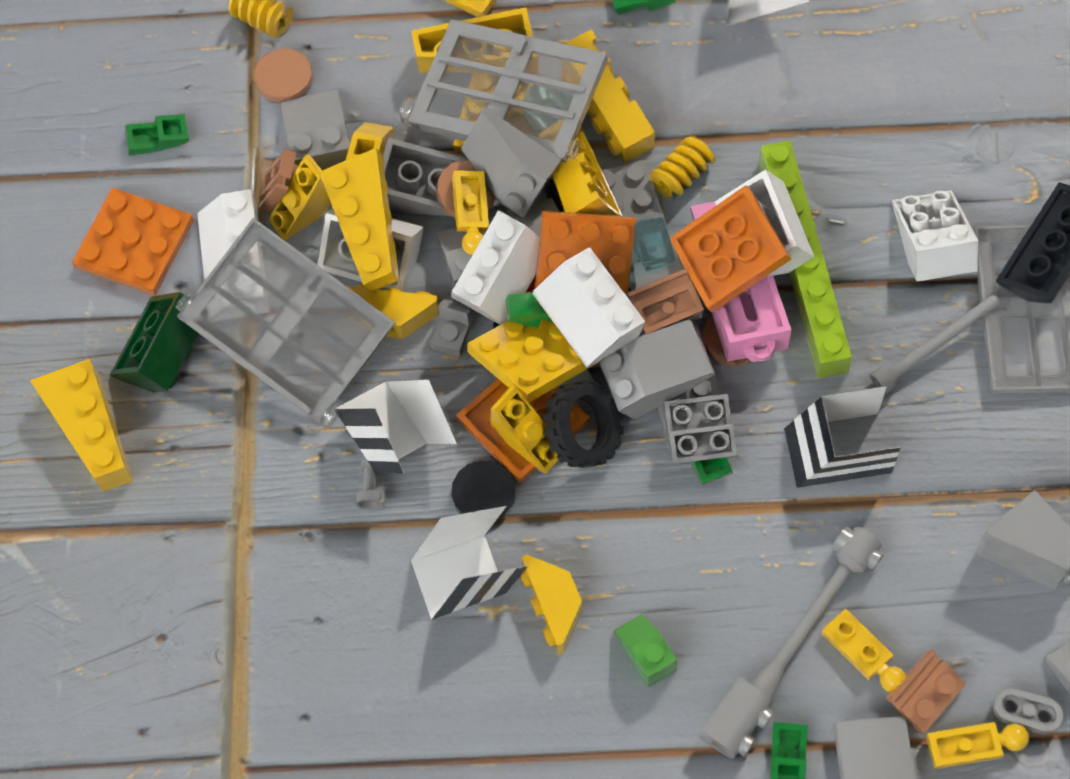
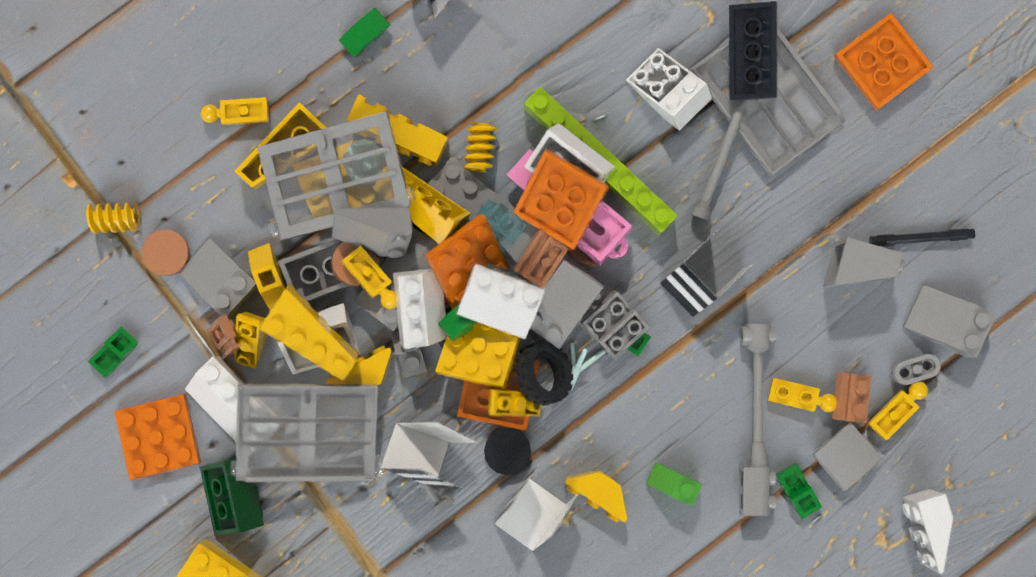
camera: 40 degrees left, 20 degrees up
none -> light aqua plant [570,343,606,390]

